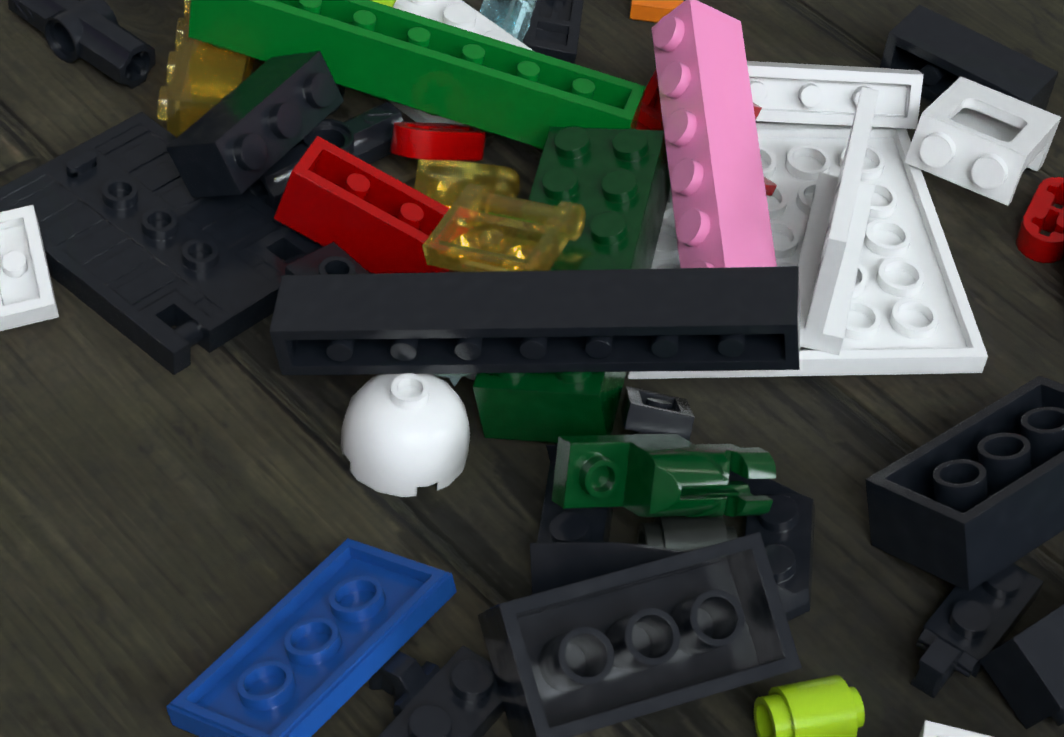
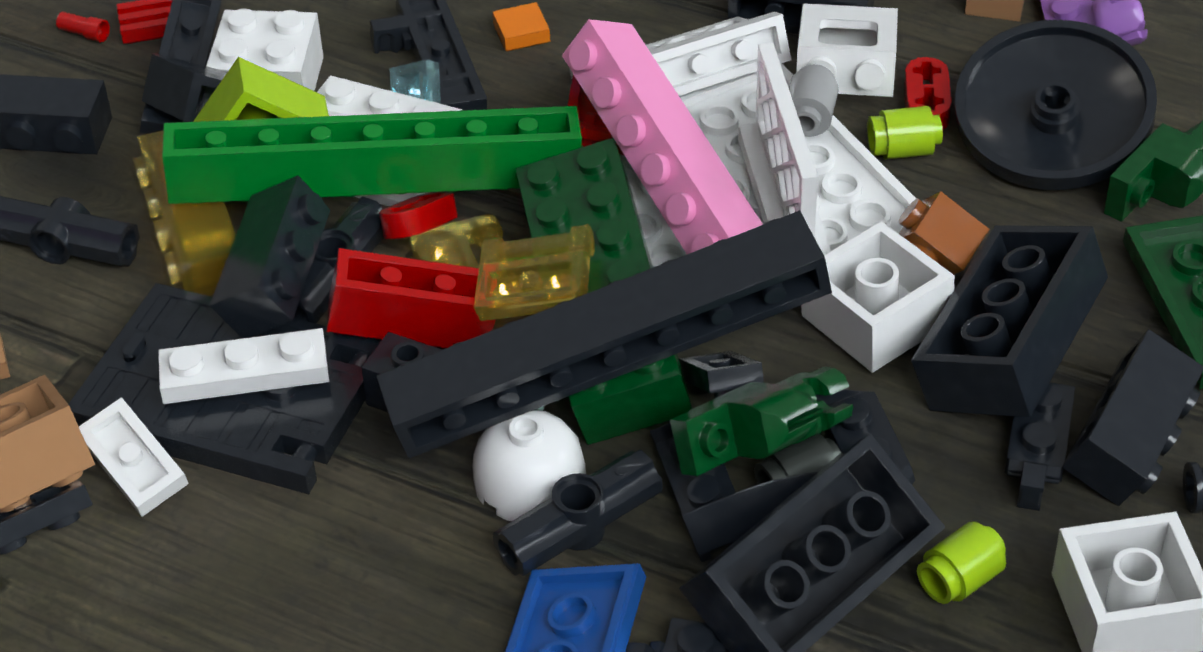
camera: 15 degrees left, 0 degrees up
none -> white plate [159,328,329,404]
none -> black piece [493,449,662,576]
none -> light grey brick [789,64,839,137]
none -> white brick [801,221,955,373]
none -> lime brick [867,106,943,160]
none -> dark orange brick [898,191,990,275]

